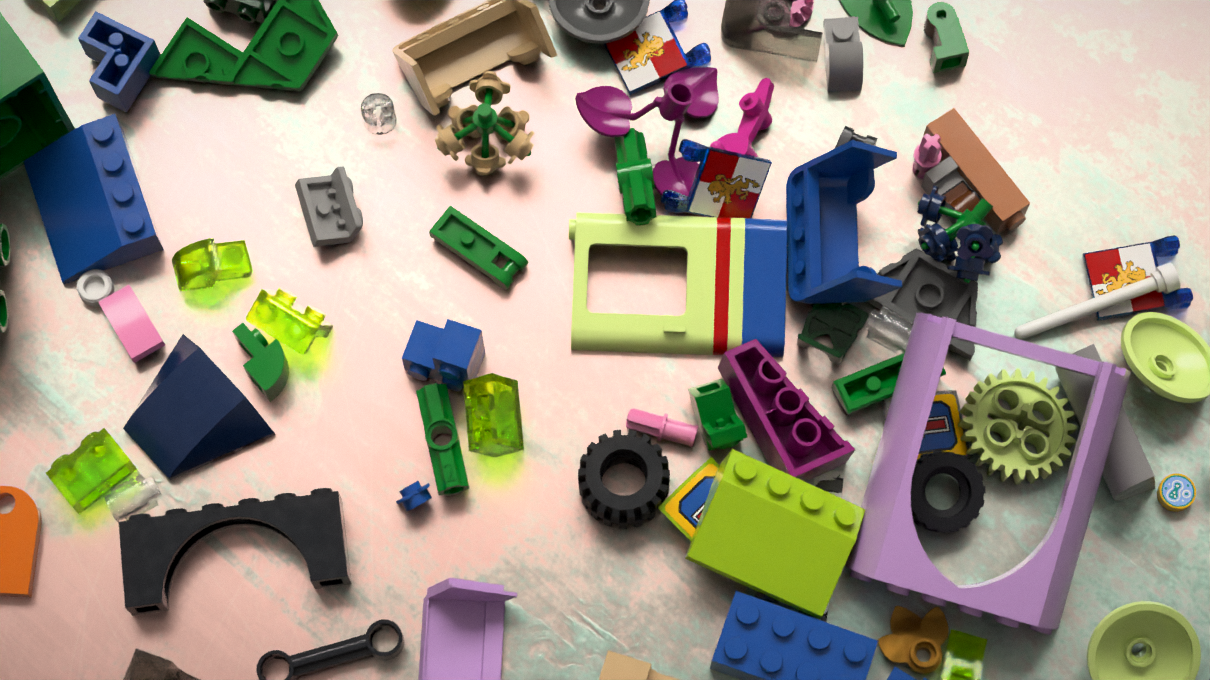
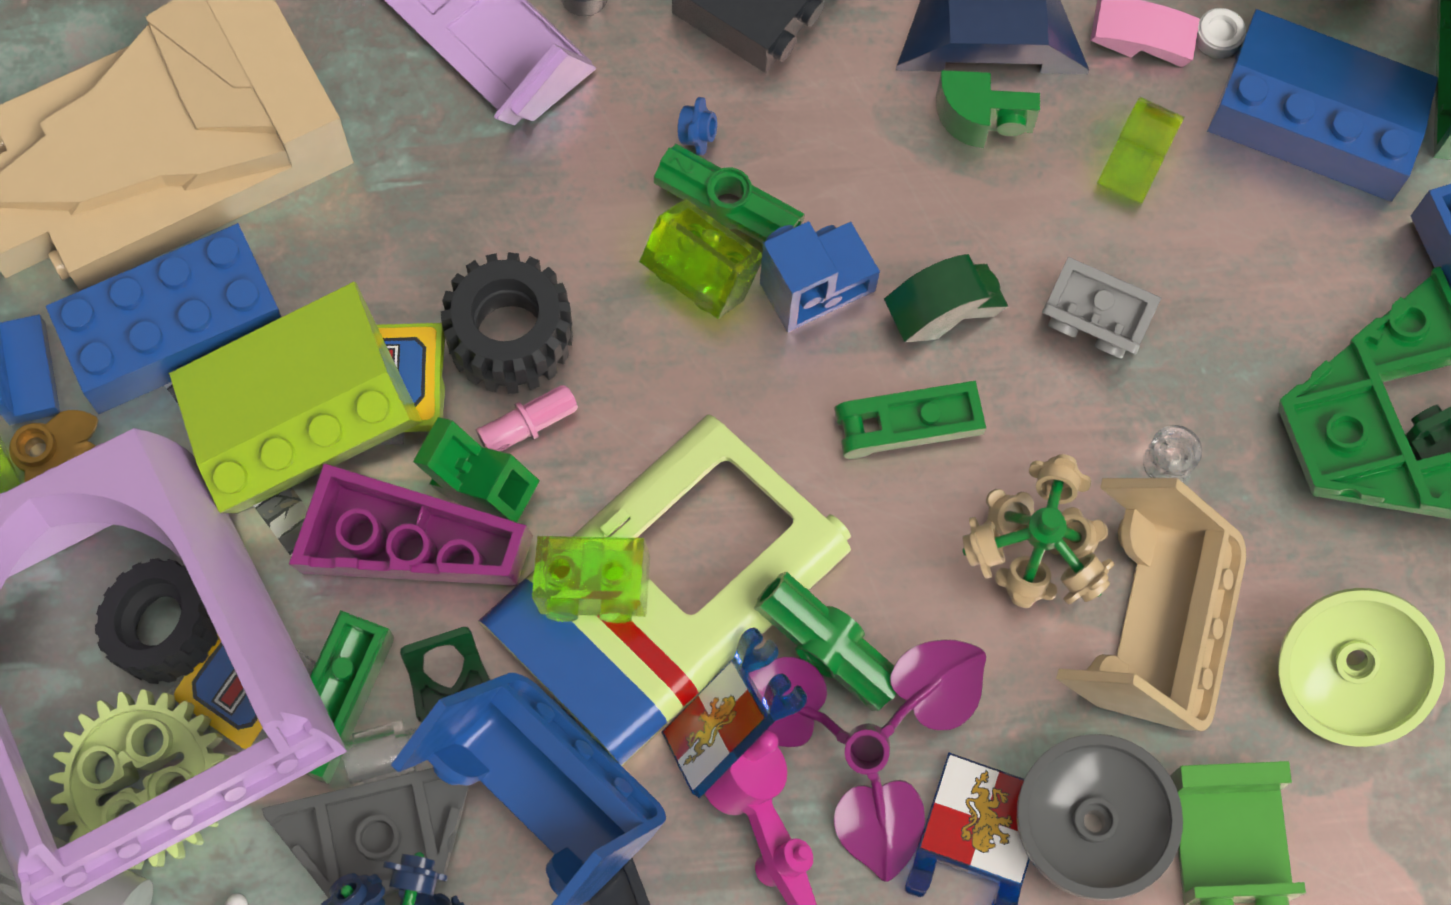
camera: 130 degrees right, 0 degrees up
clear neon green bracket [246,287,334,354] -> none
none -> clear neon green brick [532,536,650,623]
none -> dark green brick [884,254,1008,342]

